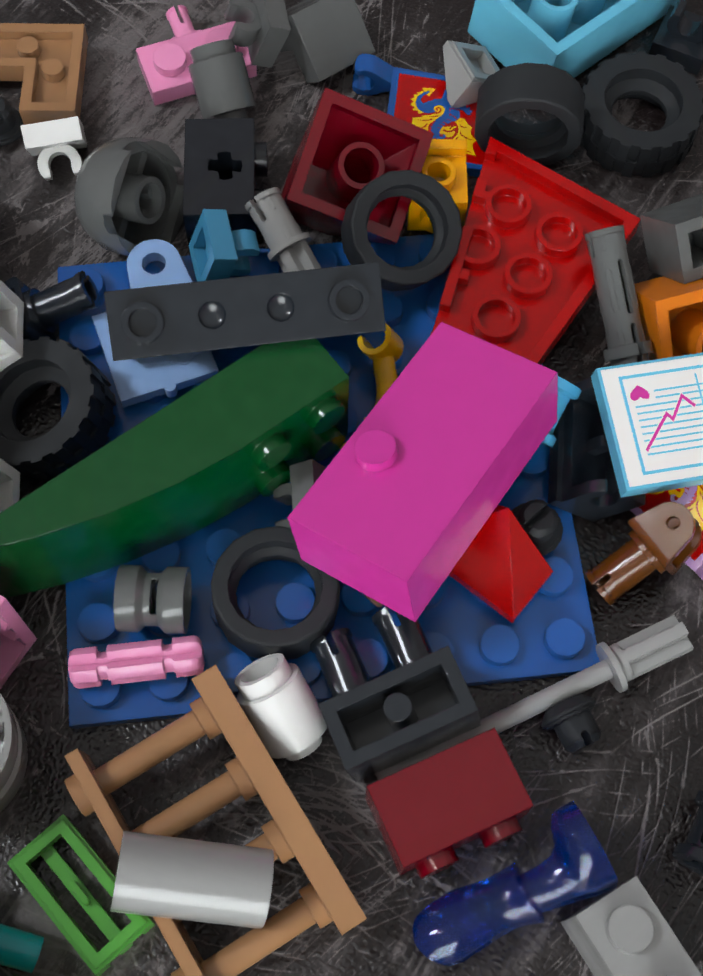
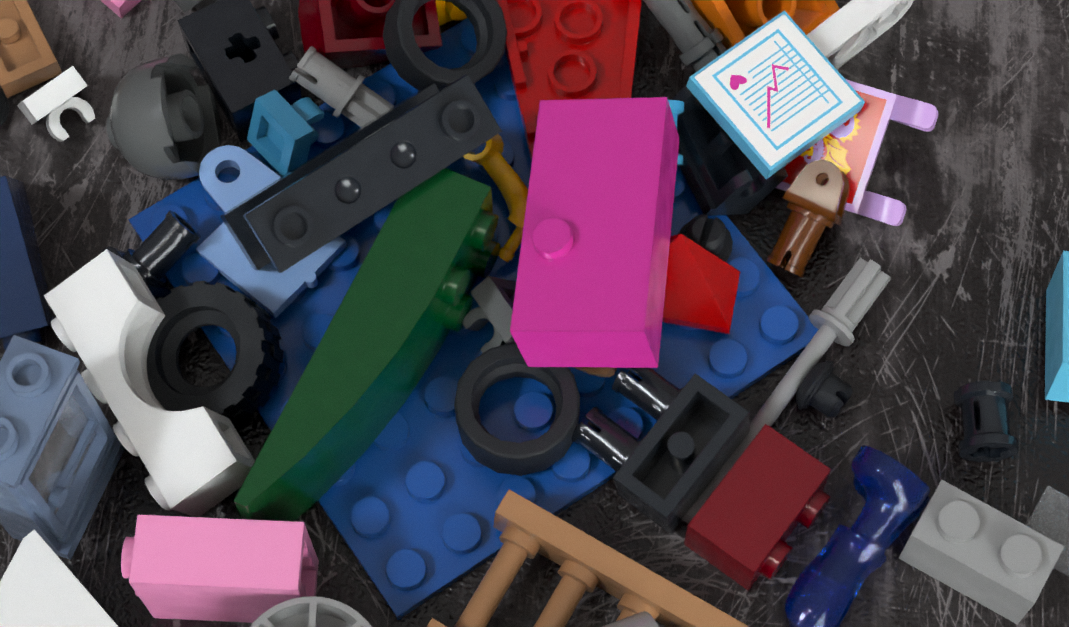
camera: 25 degrees left, 0 degrees up
bright pink axle [68,635,205,689] -> none
dark grey wheel [113,564,192,634] -> none
white brick [235,653,327,761] -> none

